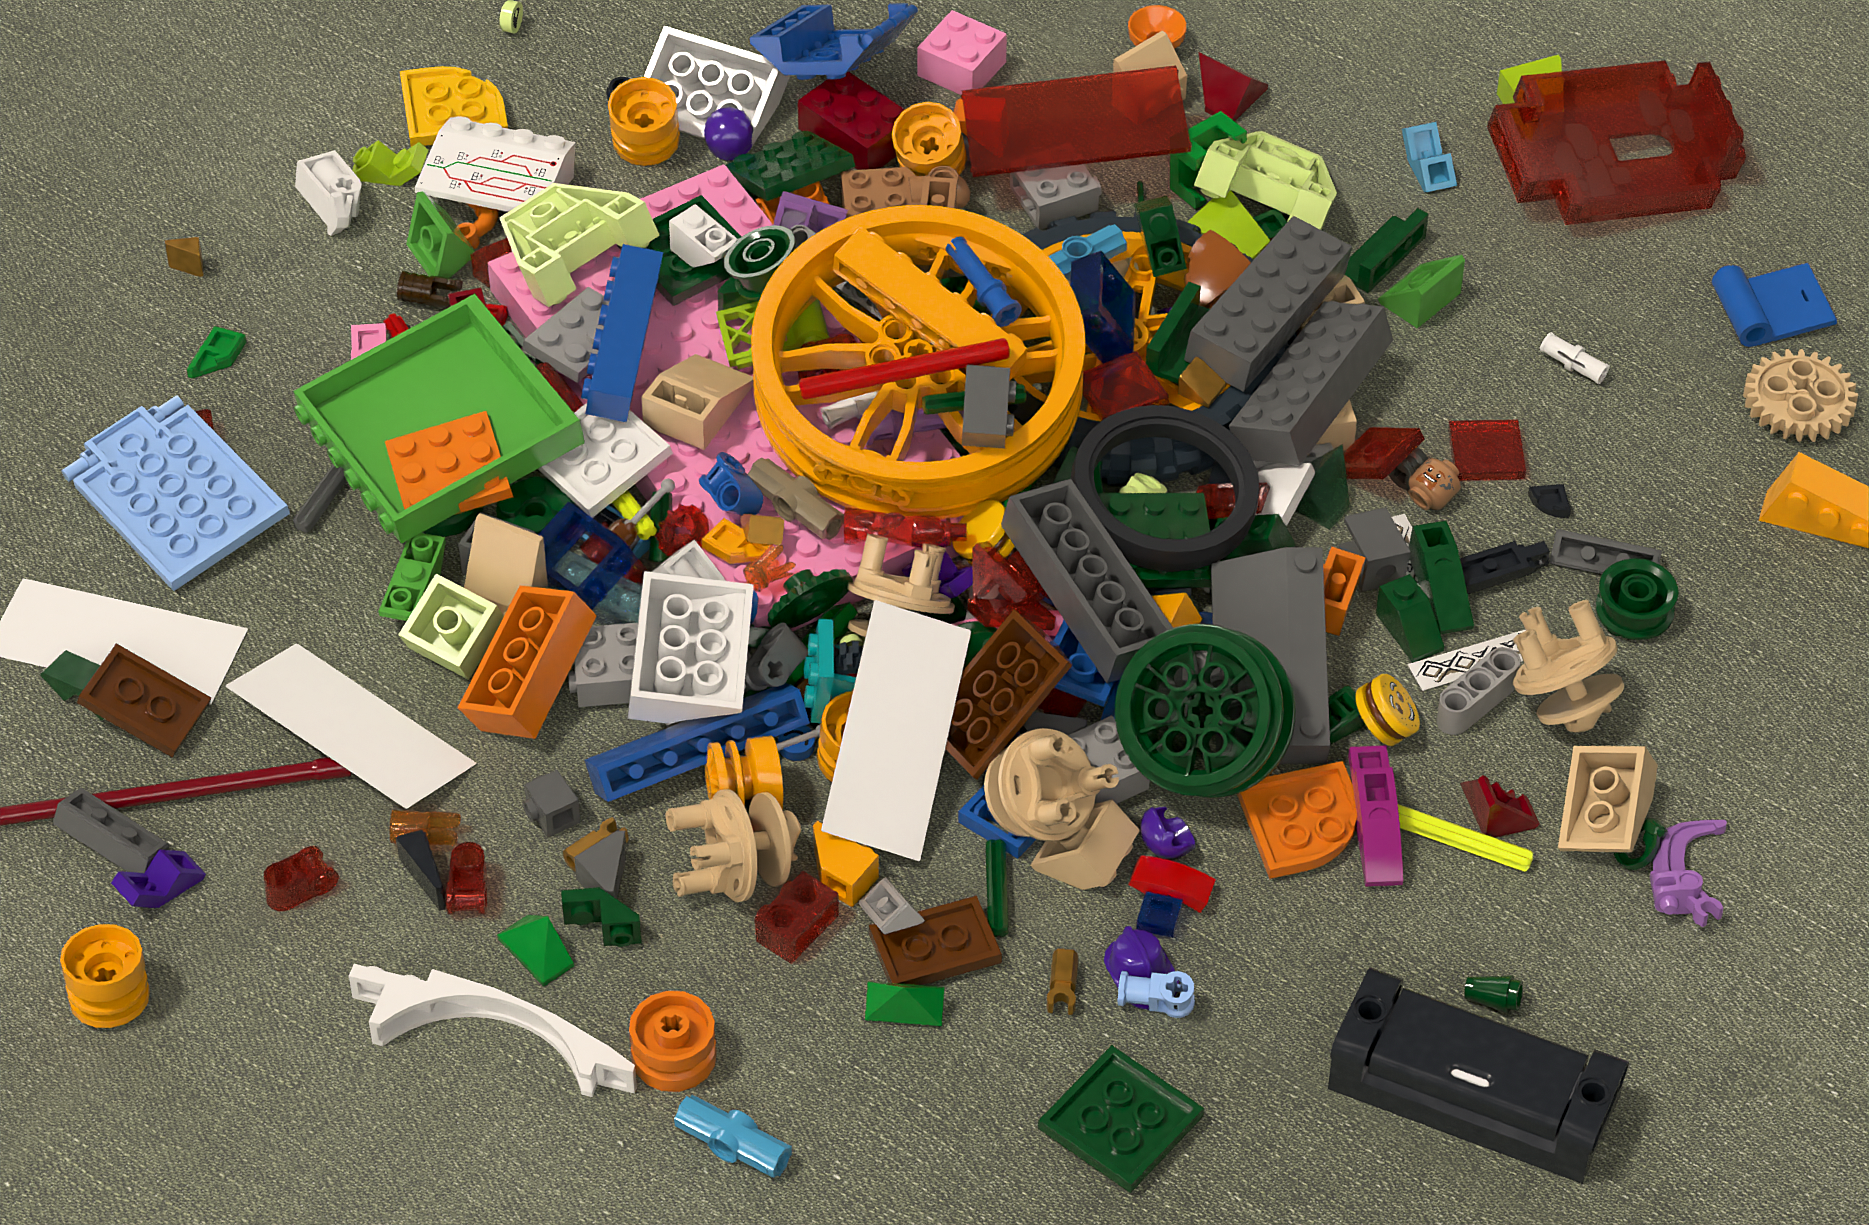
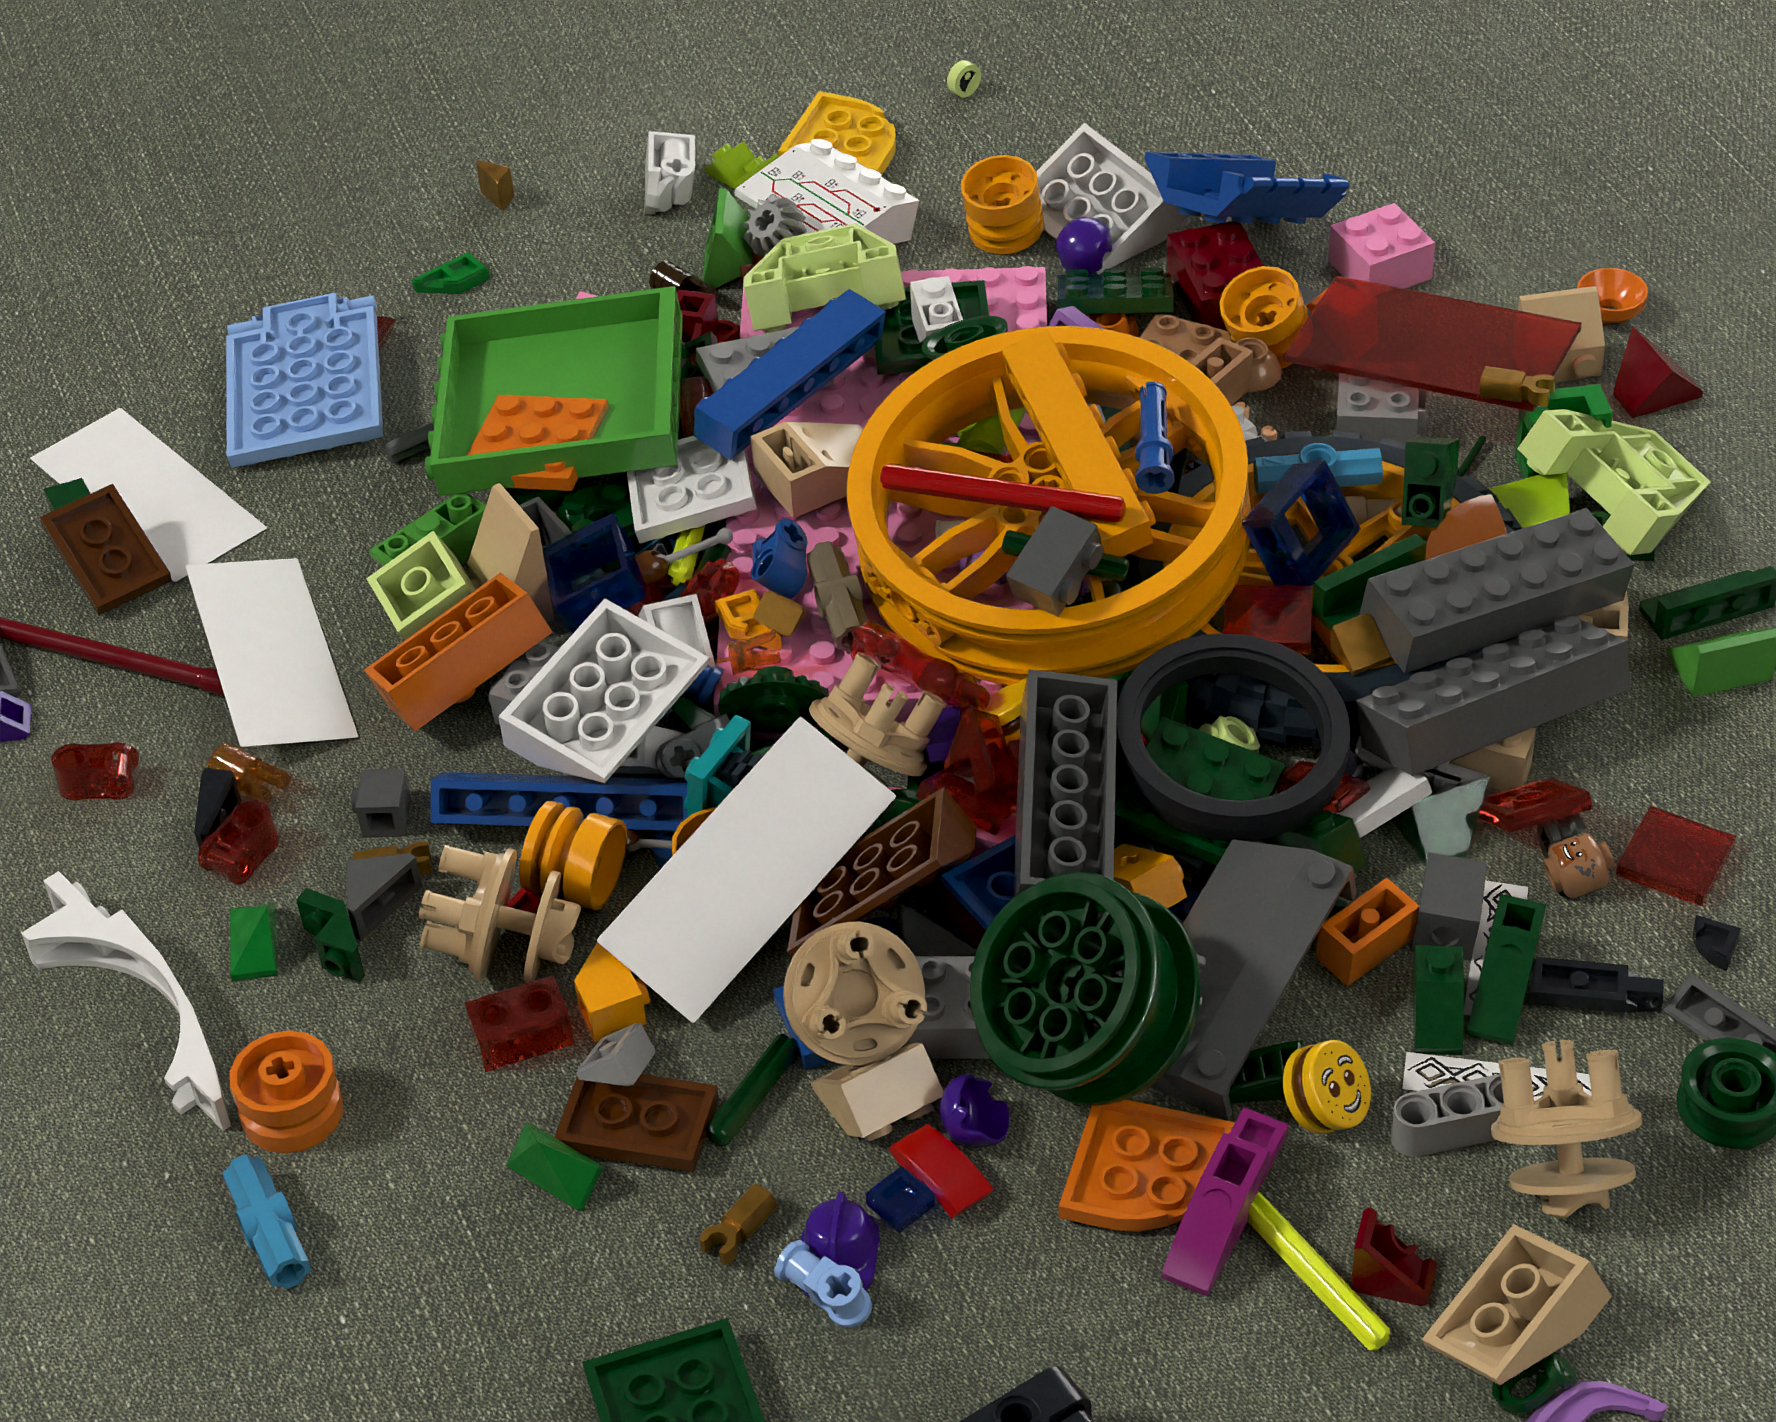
camera: 35 degrees right, 5 degrees down
none -> light grey gear [742,194,807,257]
none -> pearl gold bar [1480,366,1555,406]

